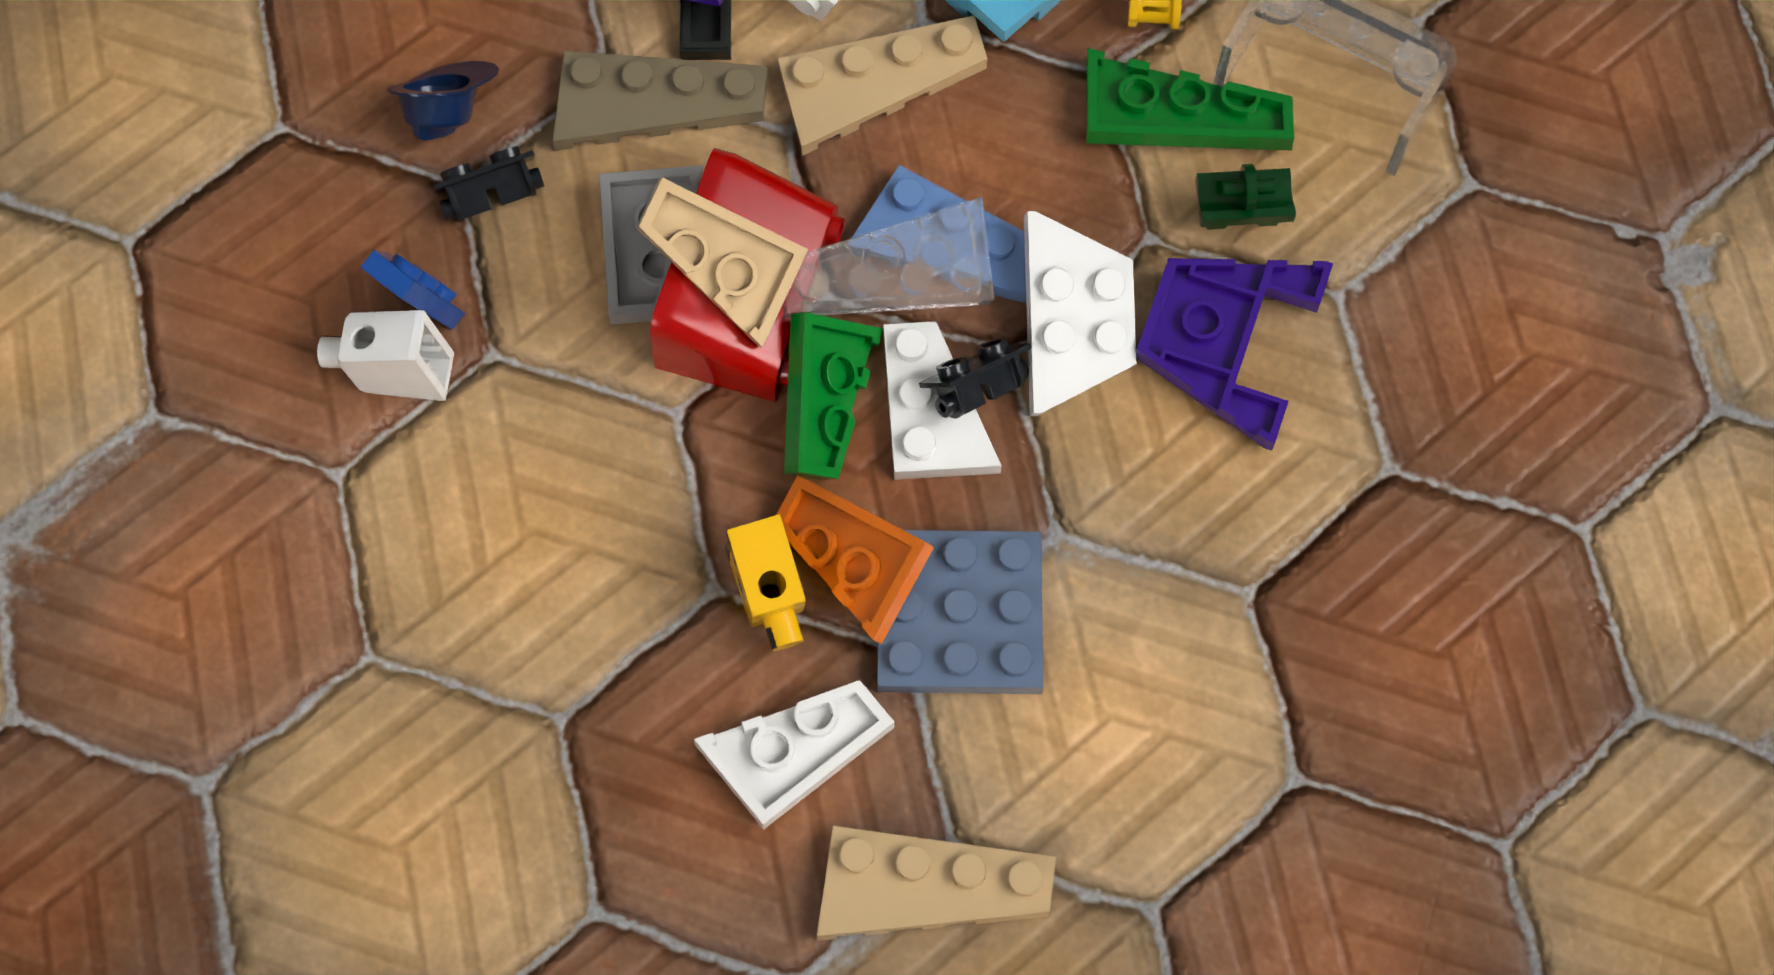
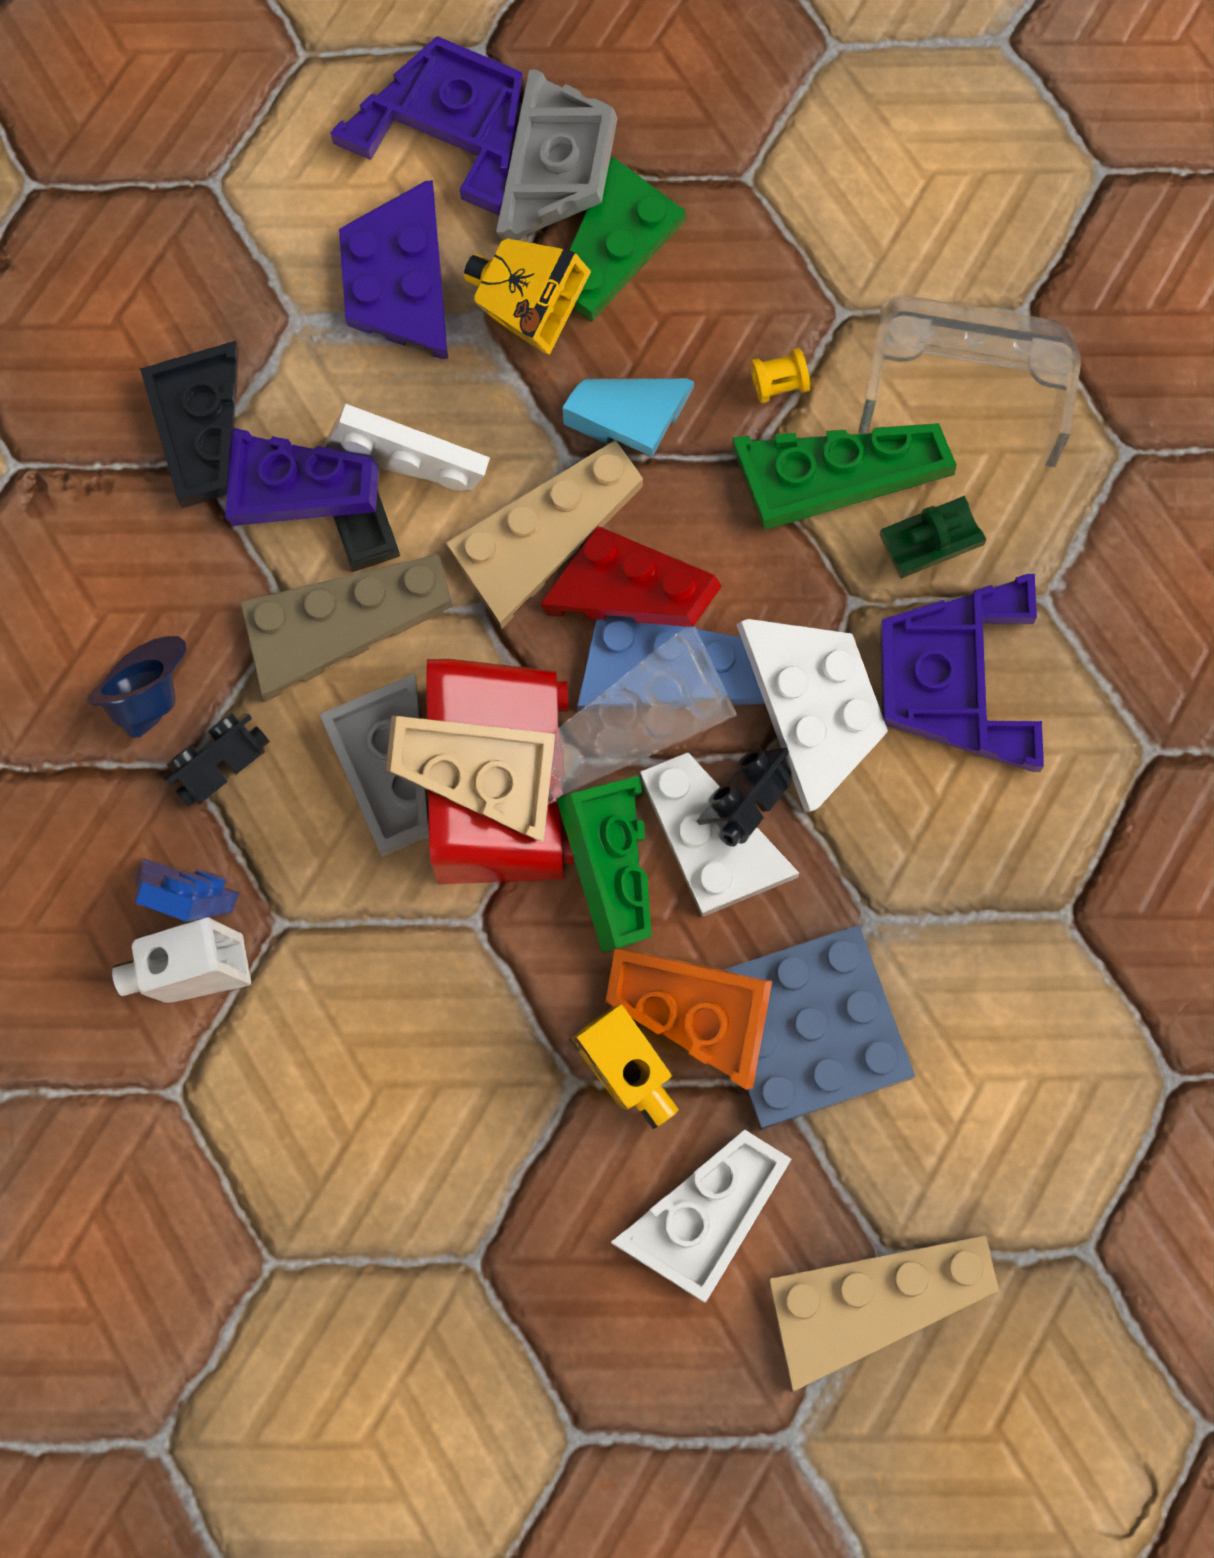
camera: 15 degrees left, 5 degrees up
none -> red wing [540,526,722,627]

